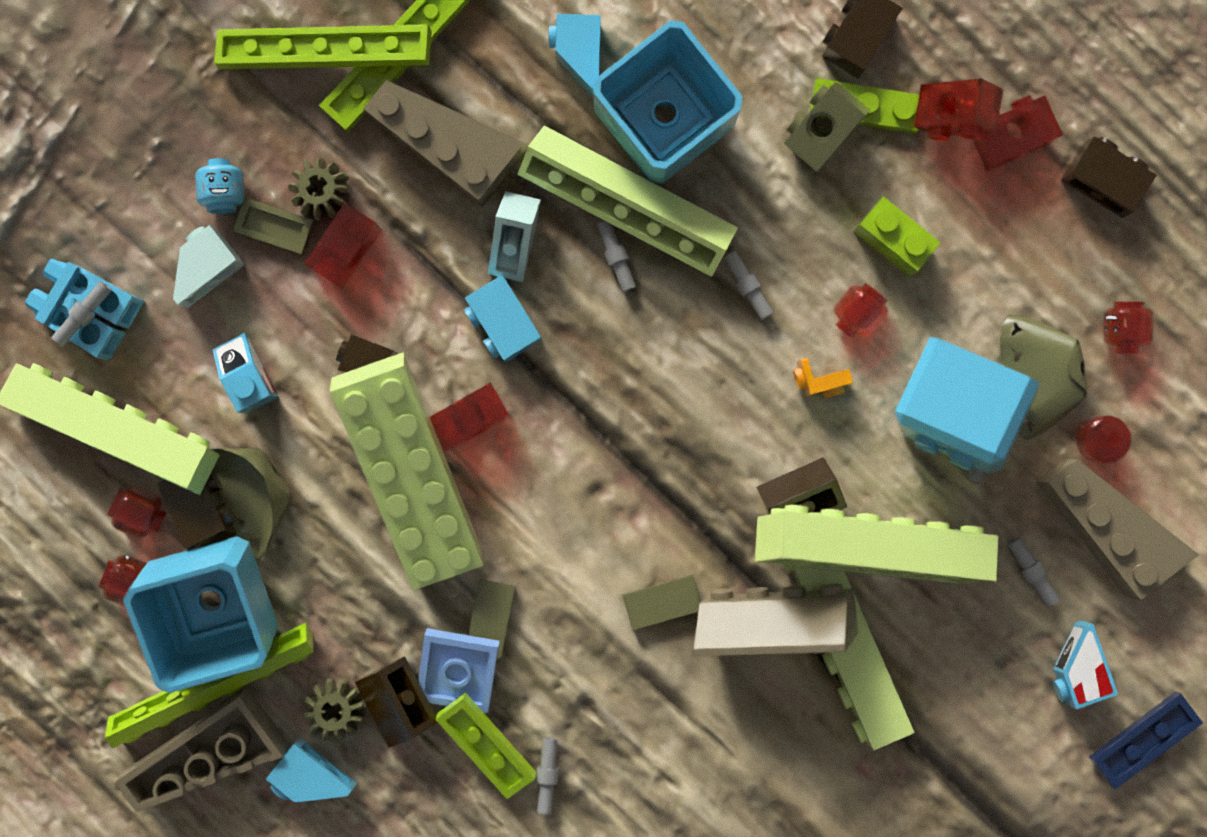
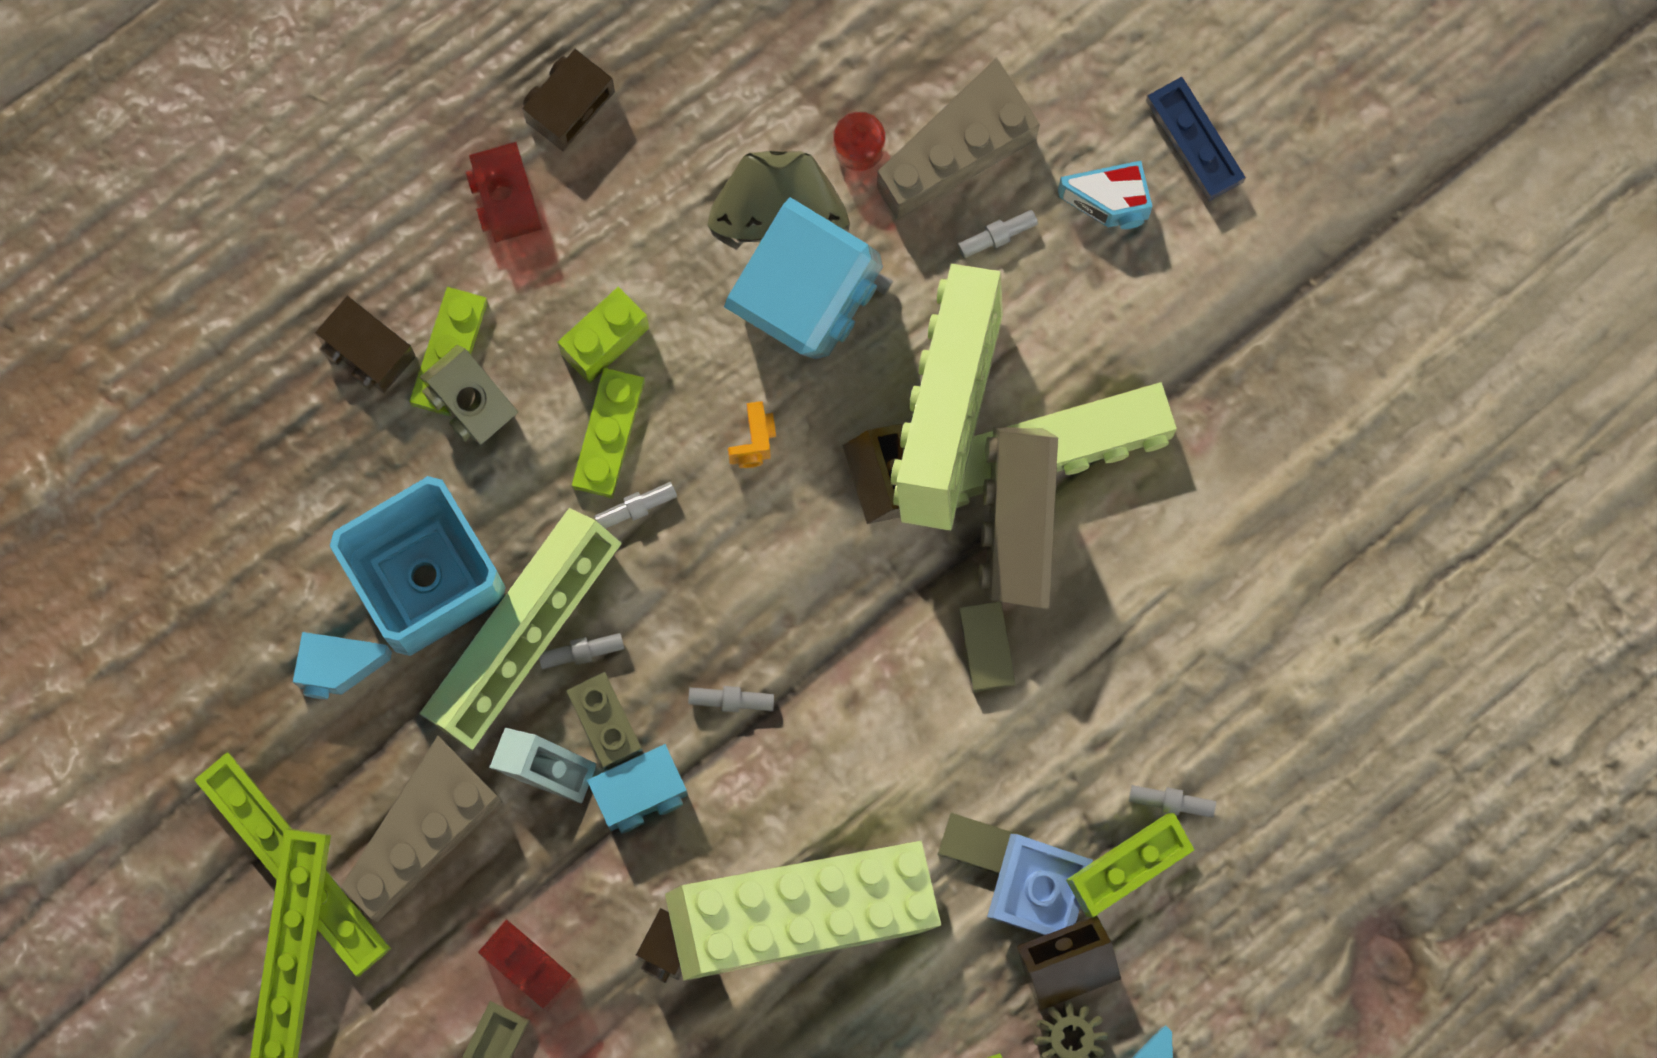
camera: 90 degrees left, 10 degrees down
olive gear [288,158,352,221] -> none
clear red brick [430,382,512,452] -> none
clear red head [833,282,888,338] -> none
clear red brick [914,78,1003,141] -> none
clear red head [1103,302,1154,354] -> none
none -> olive brick [566,672,644,772]
none -> lime plate [572,368,645,499]
none -> light grey bar [688,686,774,713]

